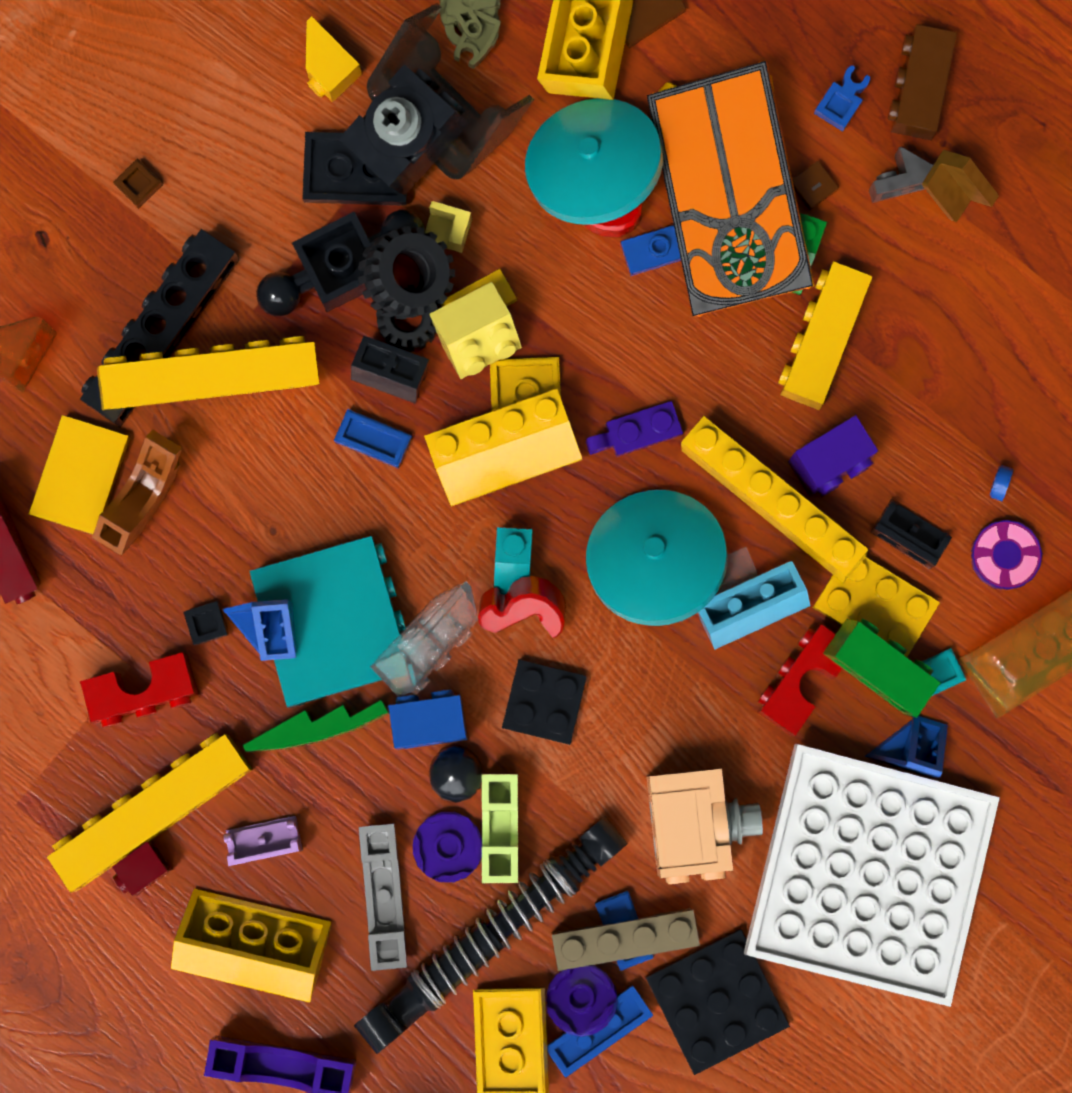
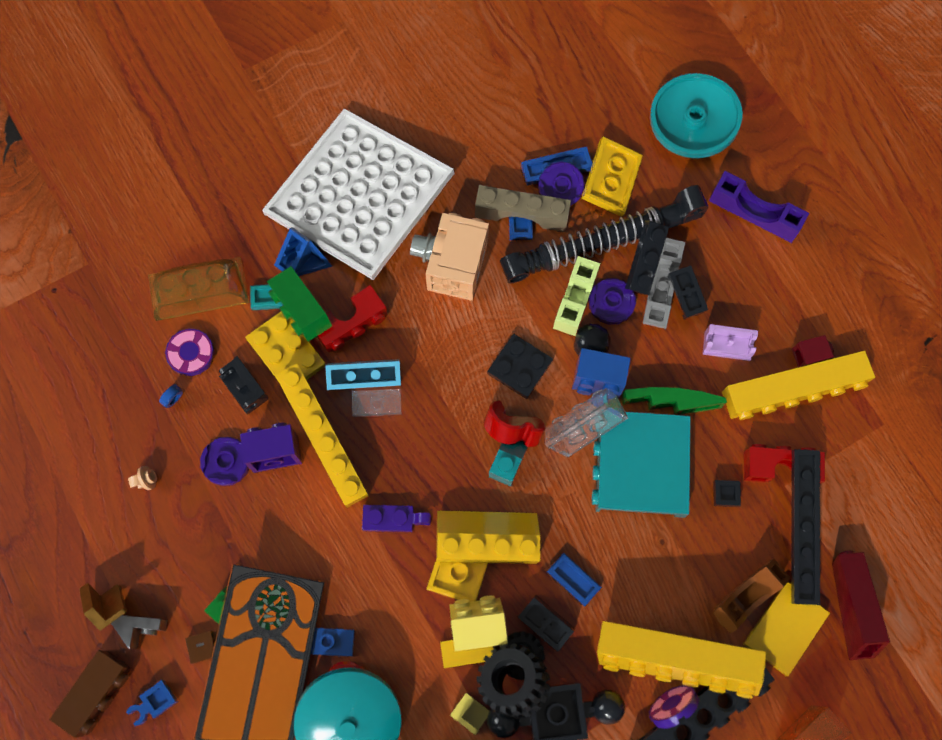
camera: 160 degrees left, 10 degrees down
yellow slope [171,889,331,1002] -> none
blue slope [223,599,296,661] -> none
teal dish [586,490,728,626] -> none
black plate [646,929,790,1075] -> none
yellow brick [778,261,873,410] -> none
none -> light nougat plate [128,466,157,490]
none -> dark purple tile [200,437,249,486]
none -> black plate [625,220,669,296]
none -> tile [649,685,700,729]
none -> black hinge [667,266,708,320]
none -> black plate [791,449,820,605]

